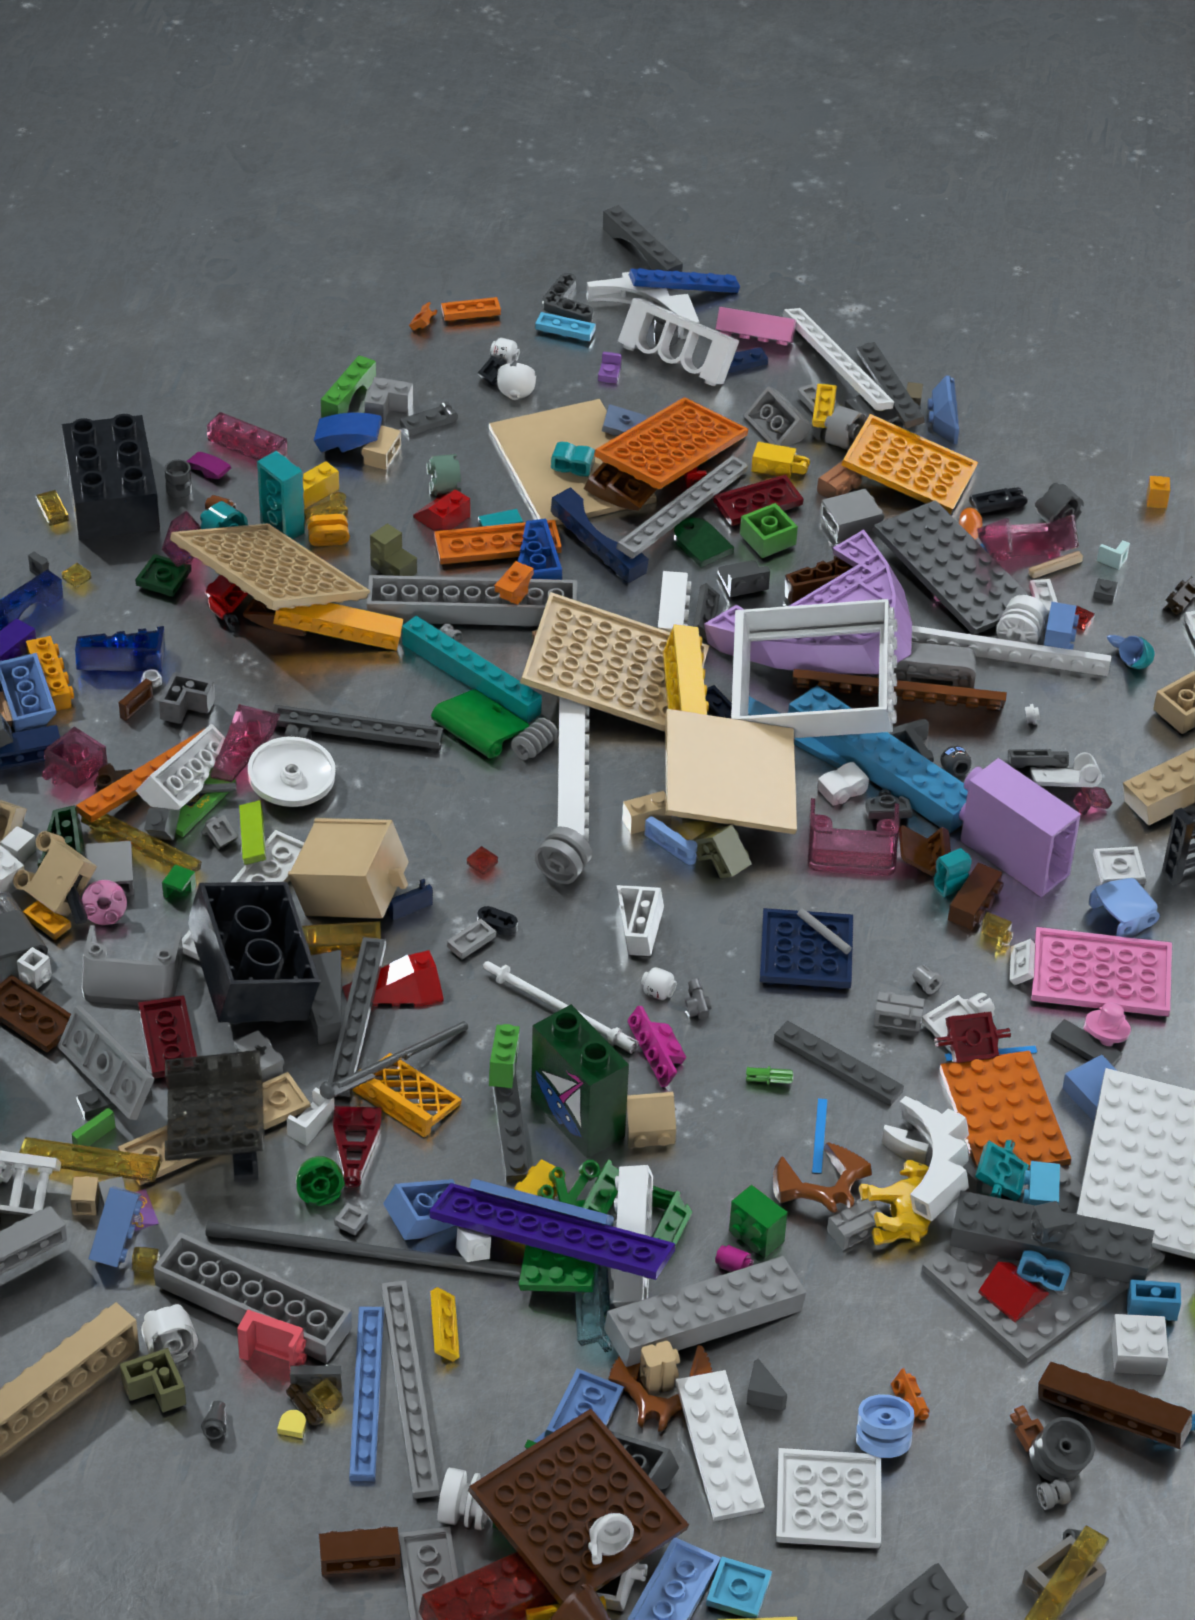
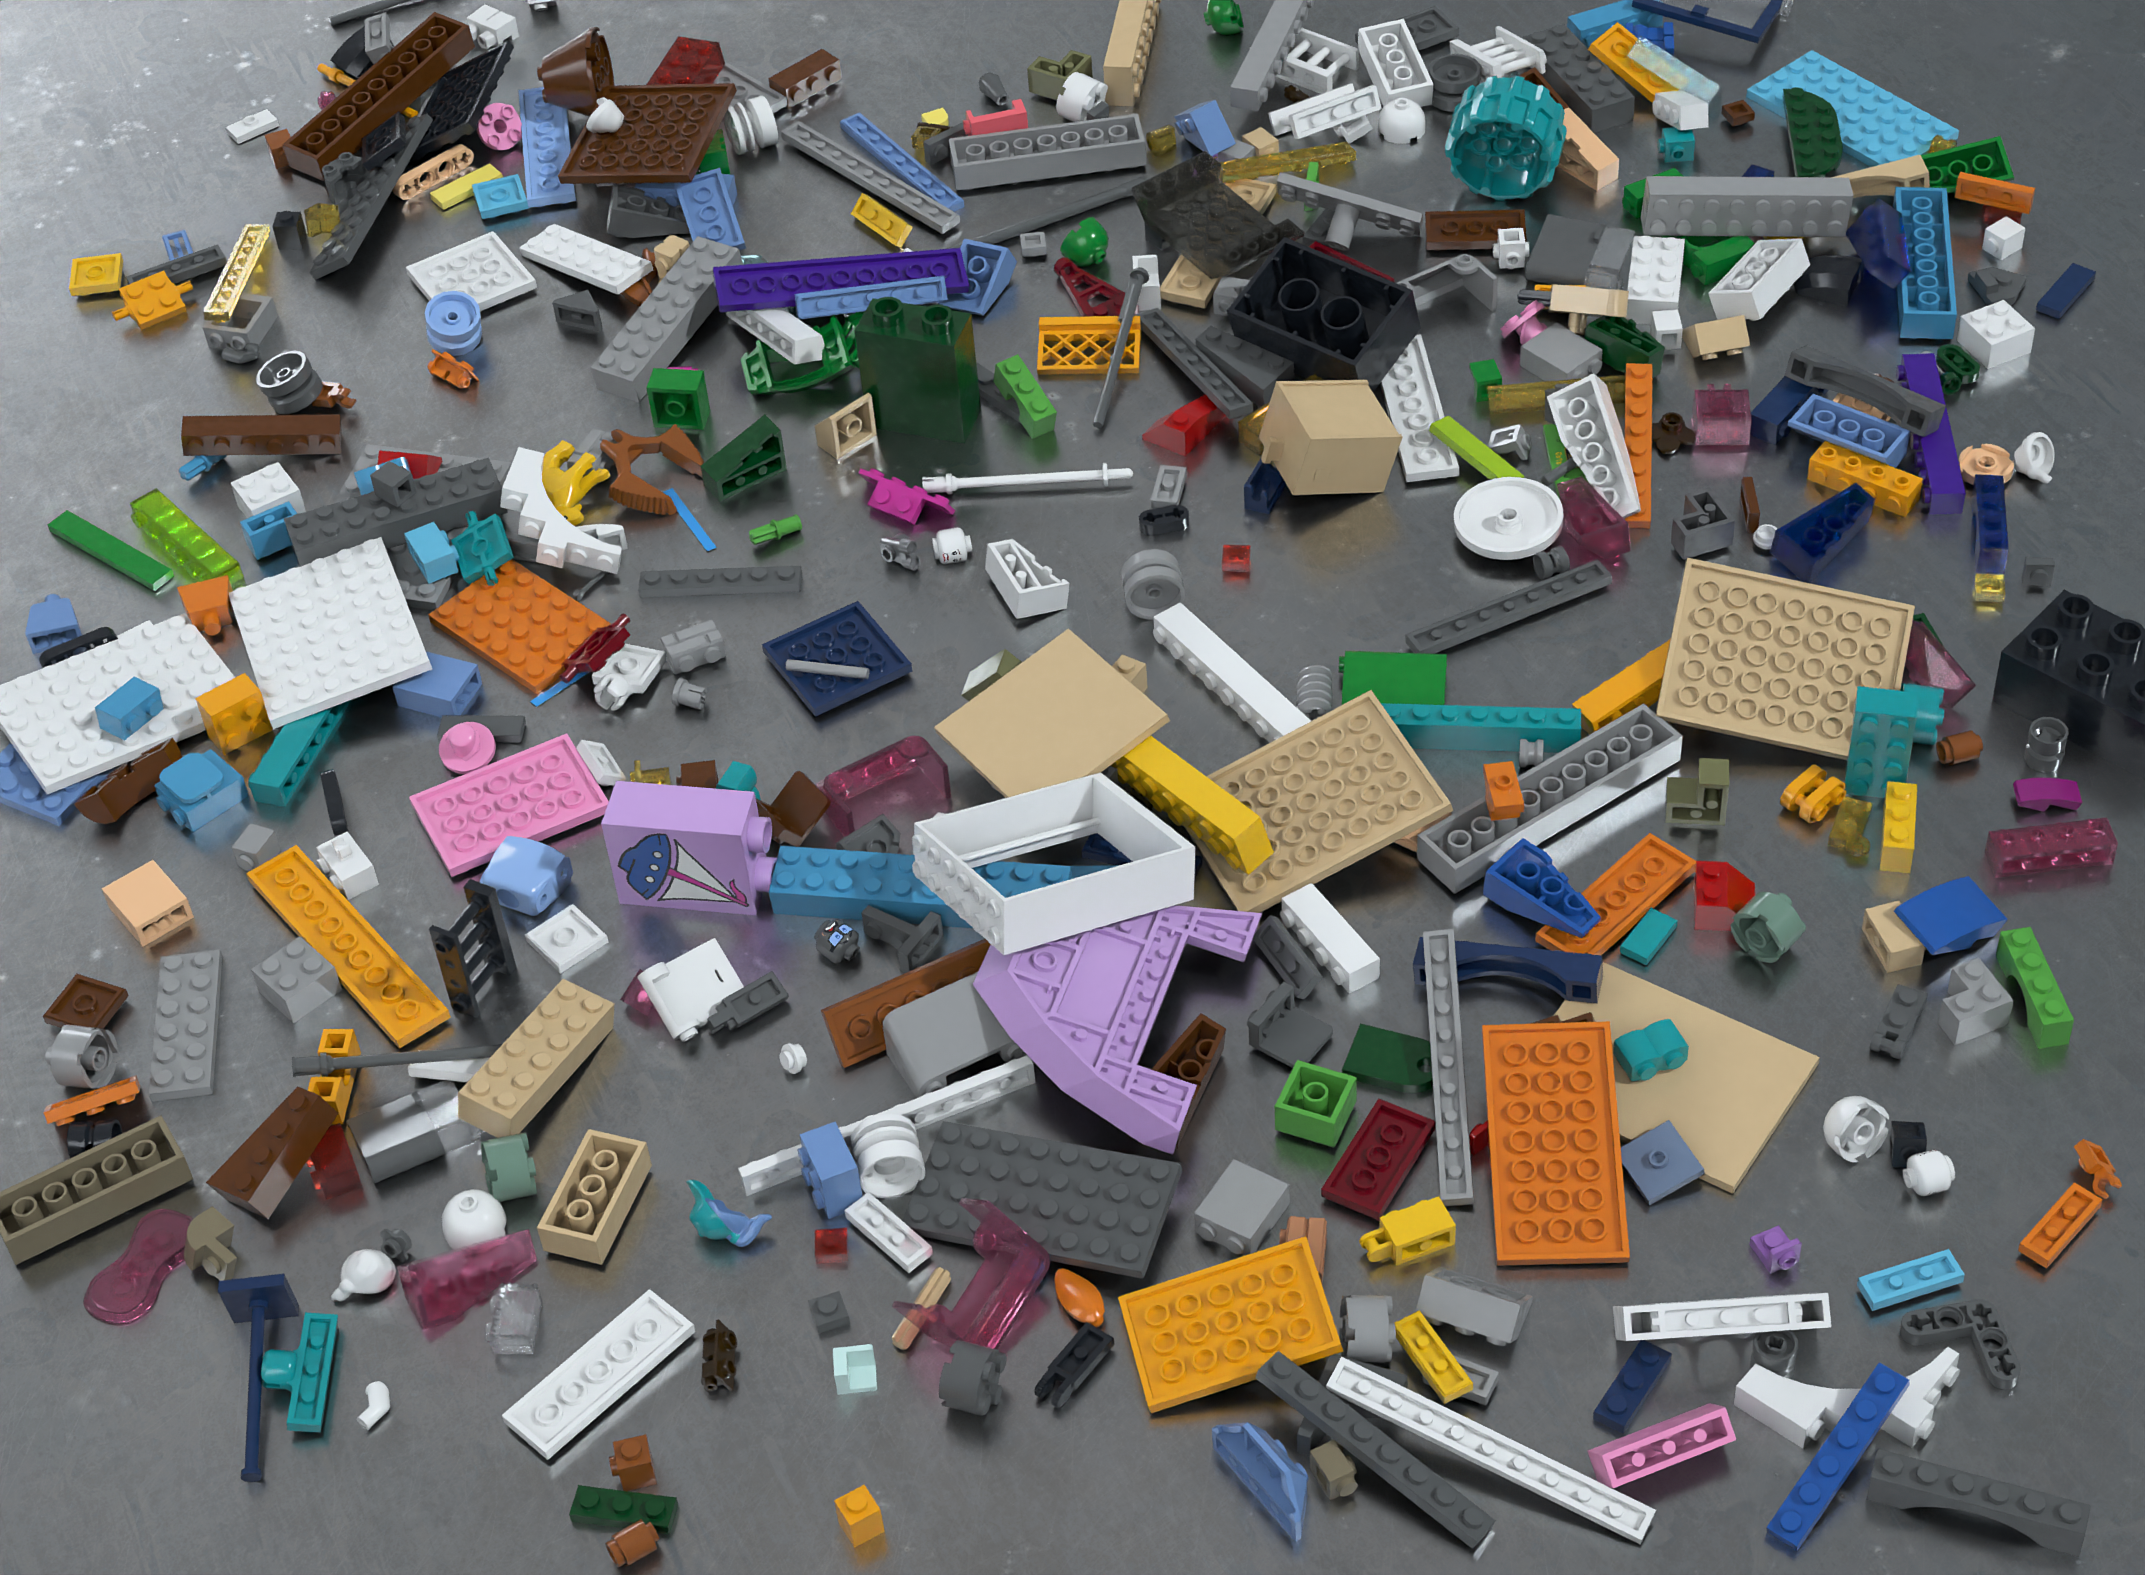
camera: 150 degrees right, 0 degrees up
none -> dark green wedge [701,414,787,502]

